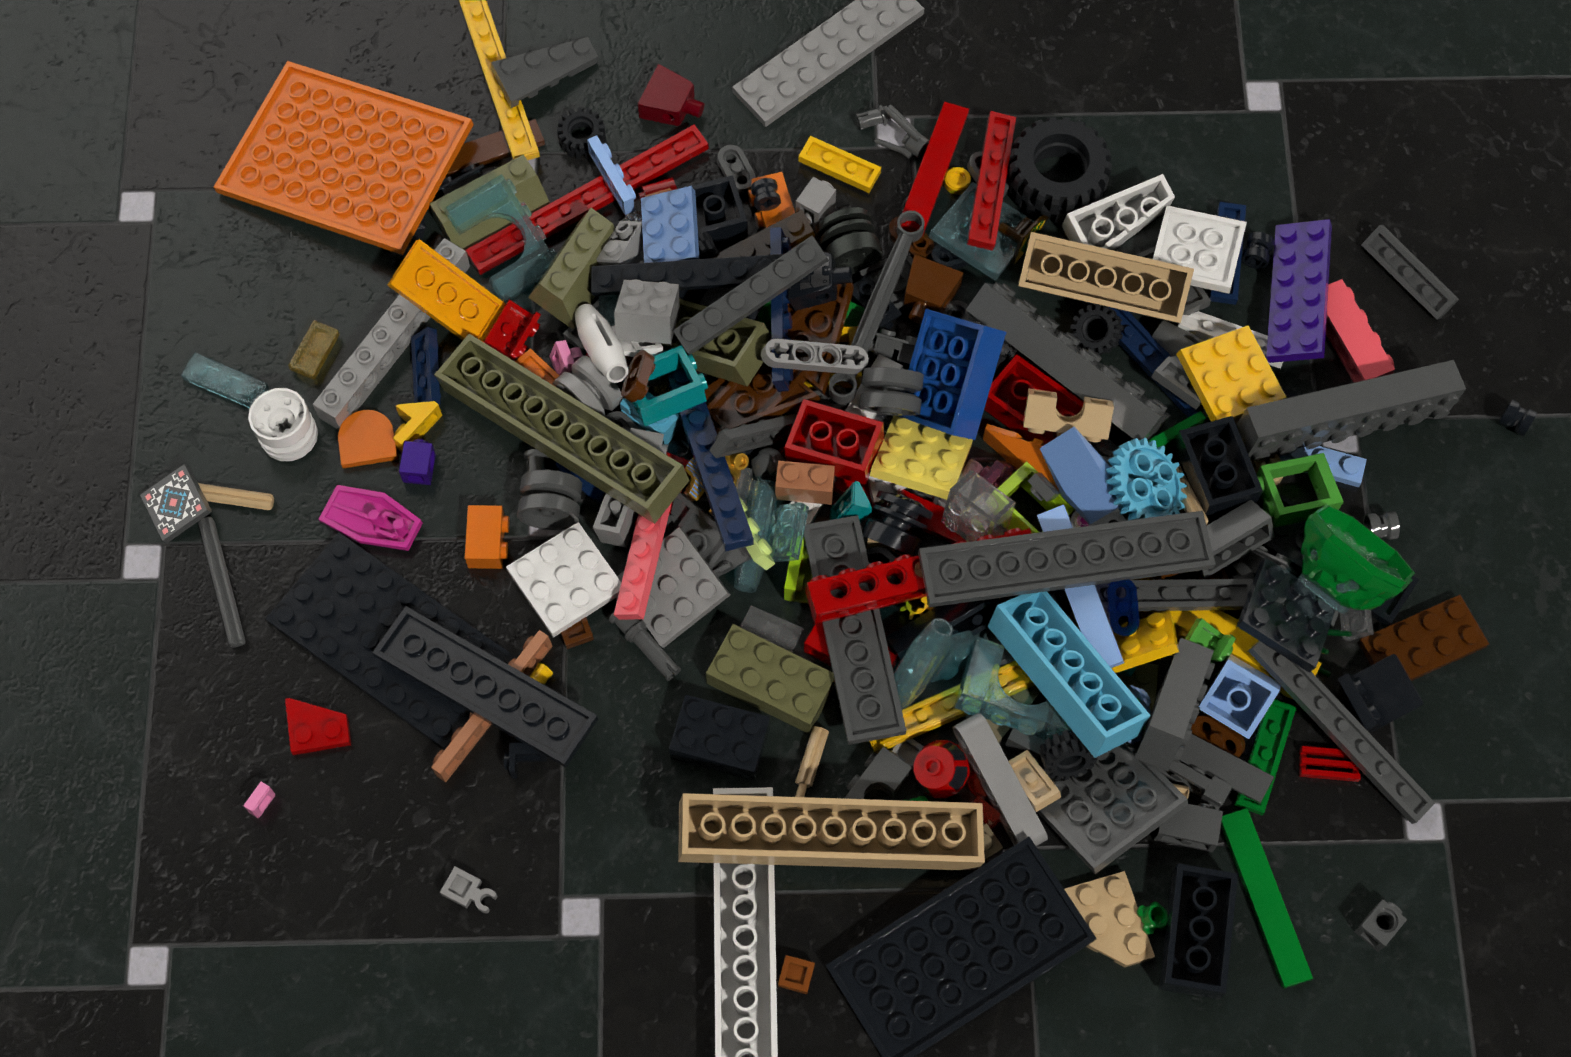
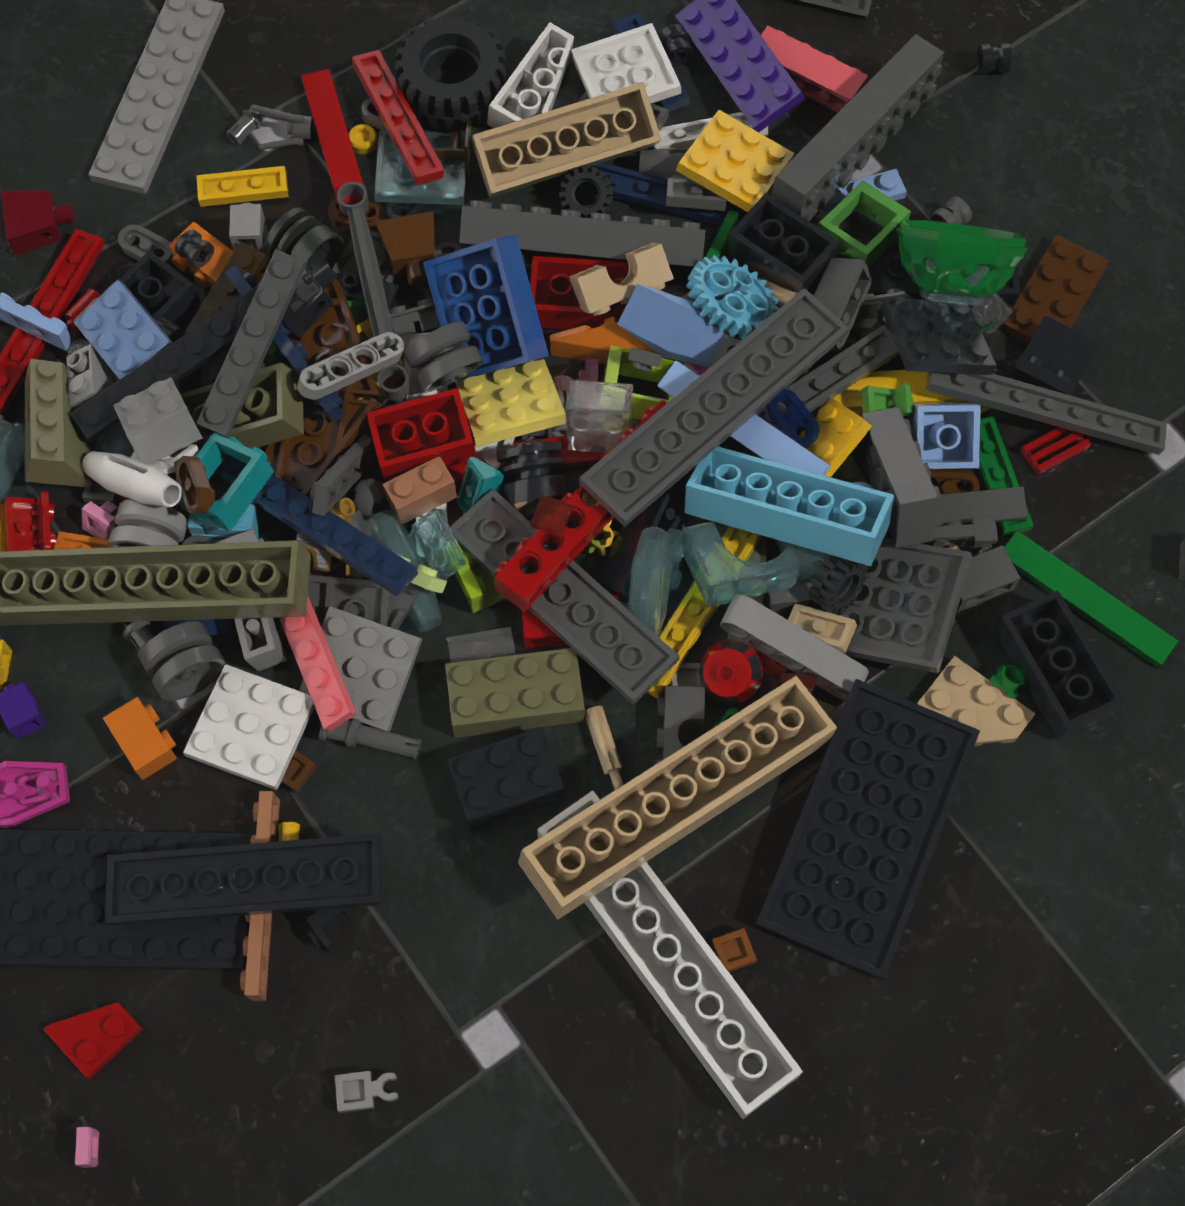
camera: 35 degrees left, 0 degrees up
none -> clear red tile [530,494,573,538]

